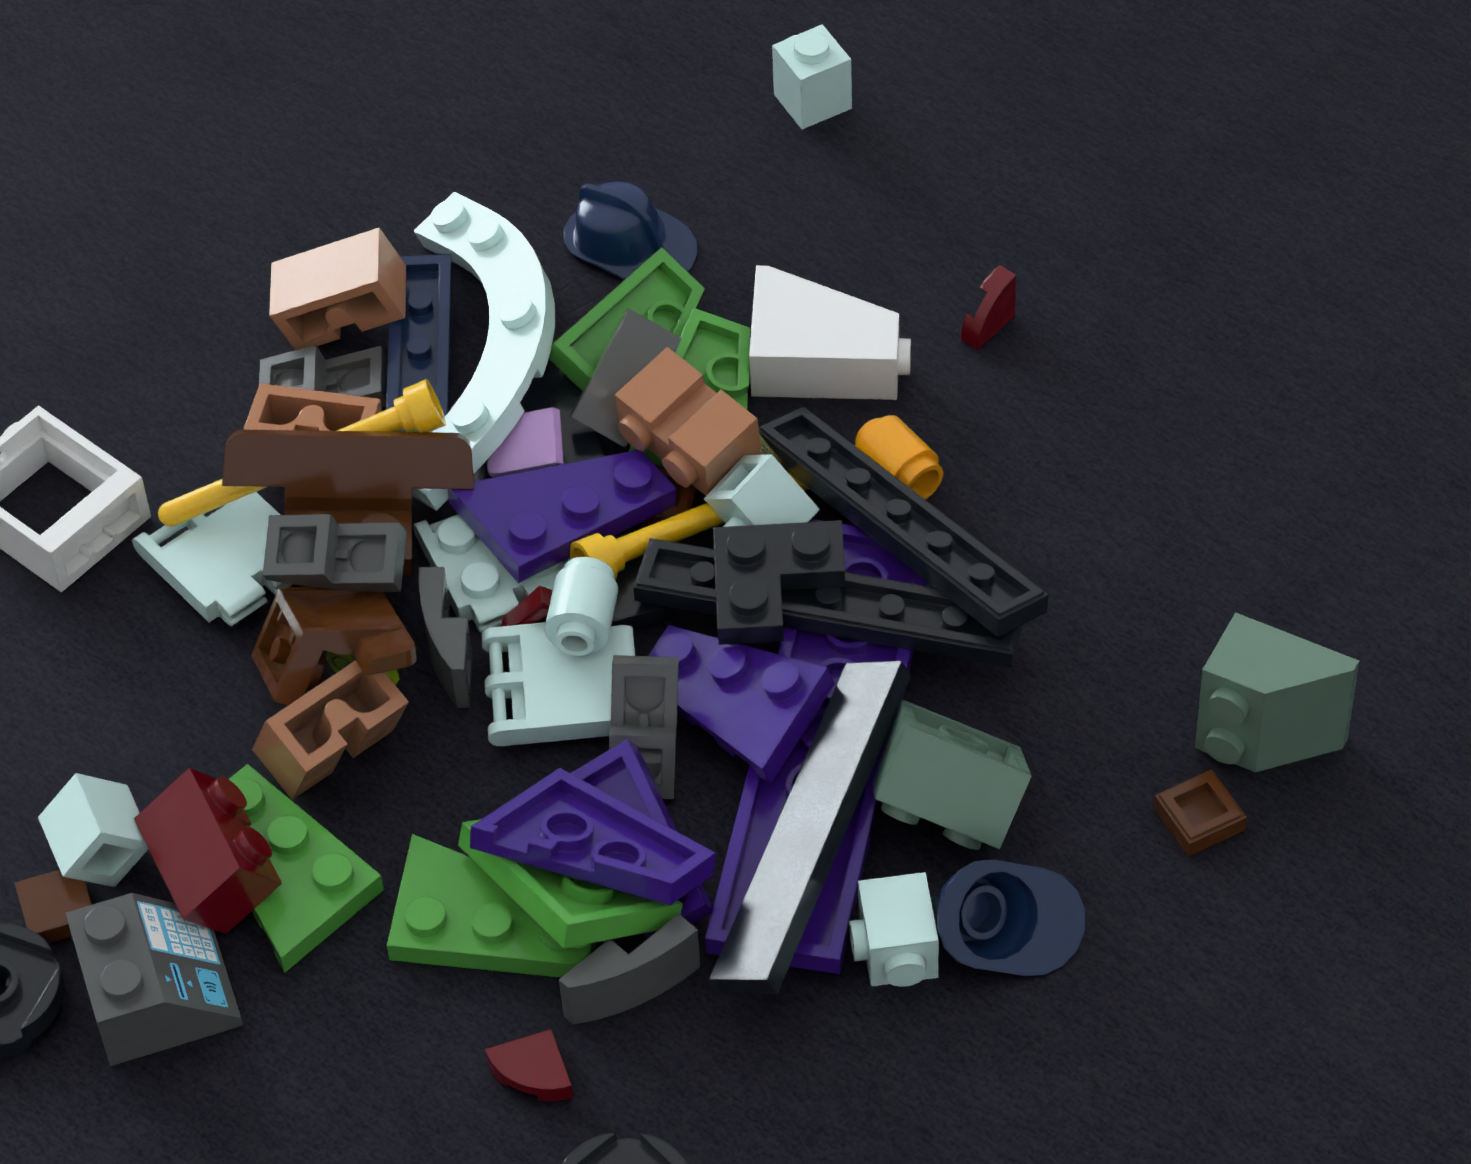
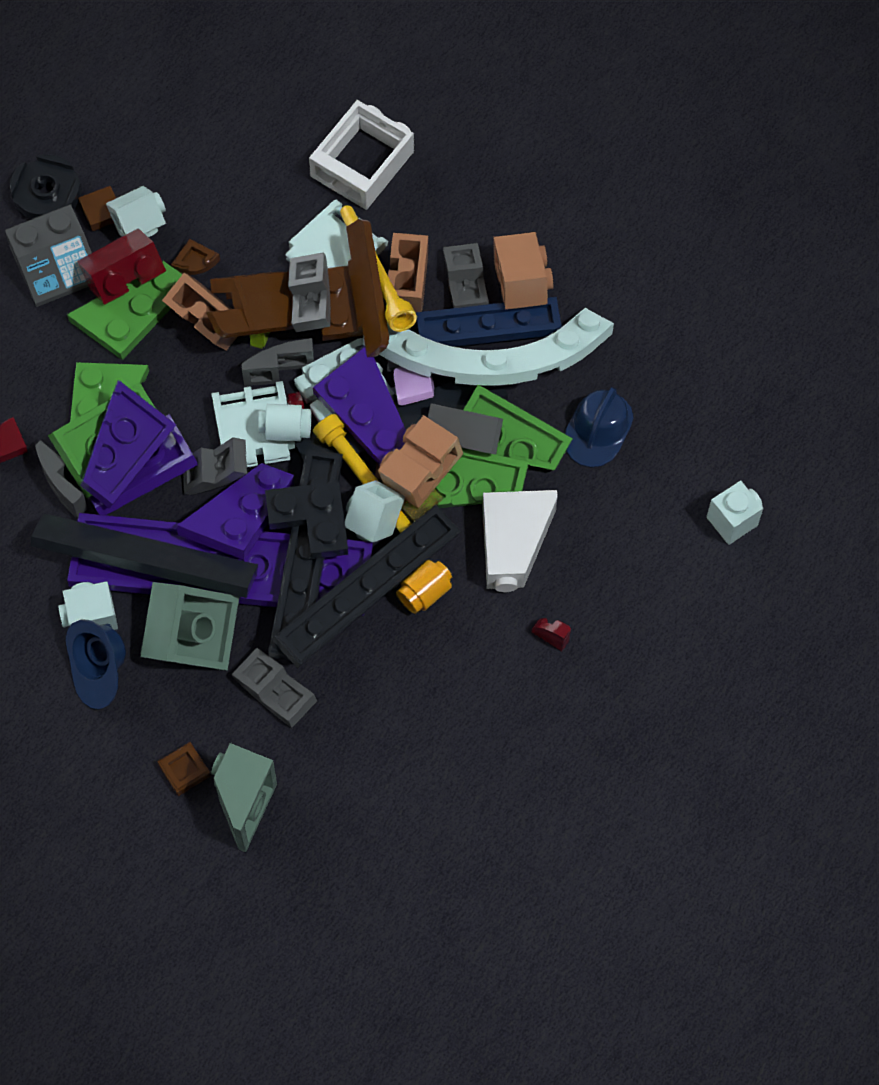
camera: 80 degrees right, 15 degrees up
none -> reddish brown tile [171,239,220,275]
none -> dark grey slope [232,648,317,728]

